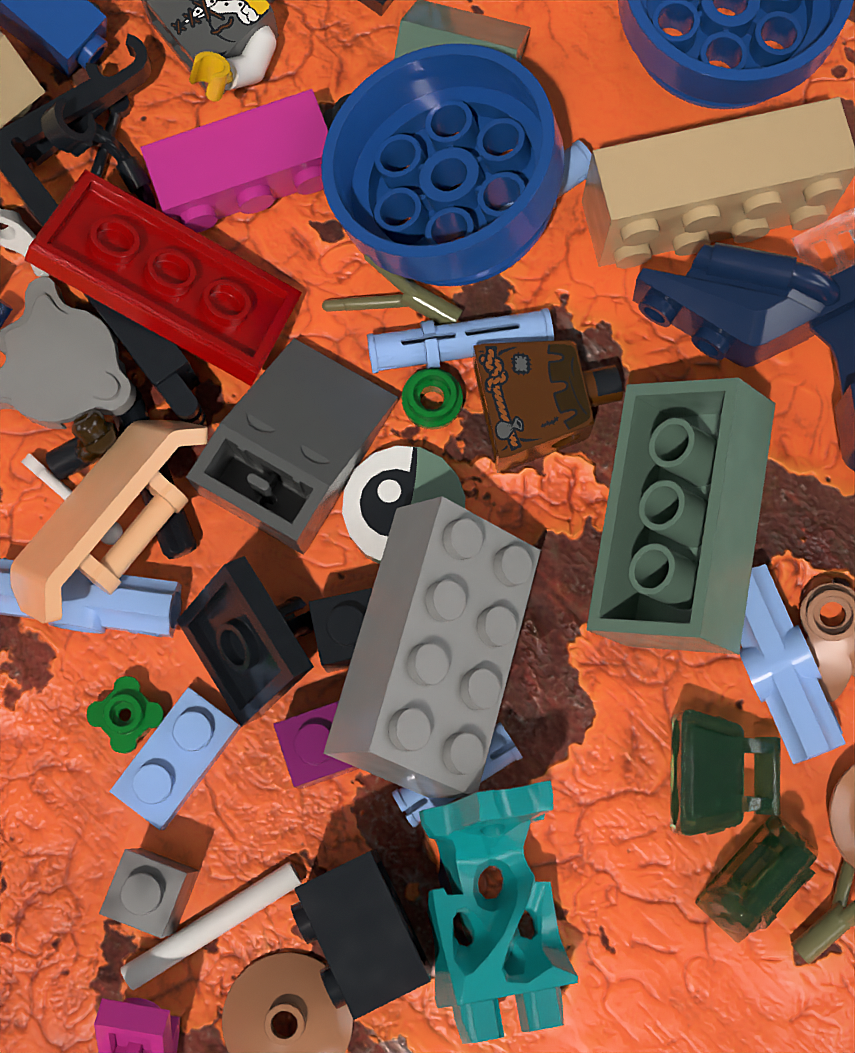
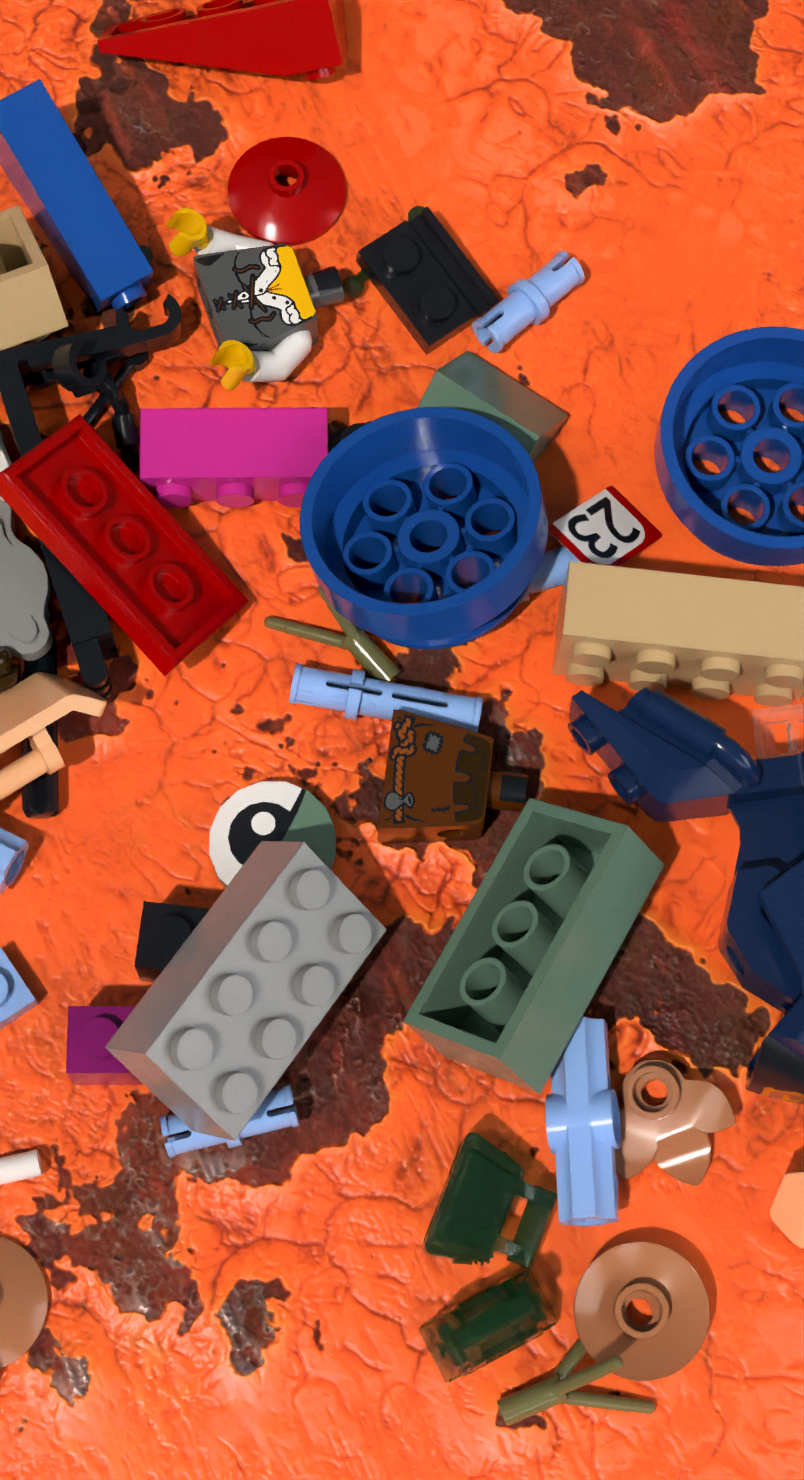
camera: 10 degrees right, 5 degrees down
black tile [177,556,314,727] -> none
dark grey slope [186,338,399,555] -> none
black brick [291,849,432,1020] -> none
green plate [401,368,463,430] -> none
teal hips [419,781,578,1044] -> none
none -> sticker [548,486,662,566]

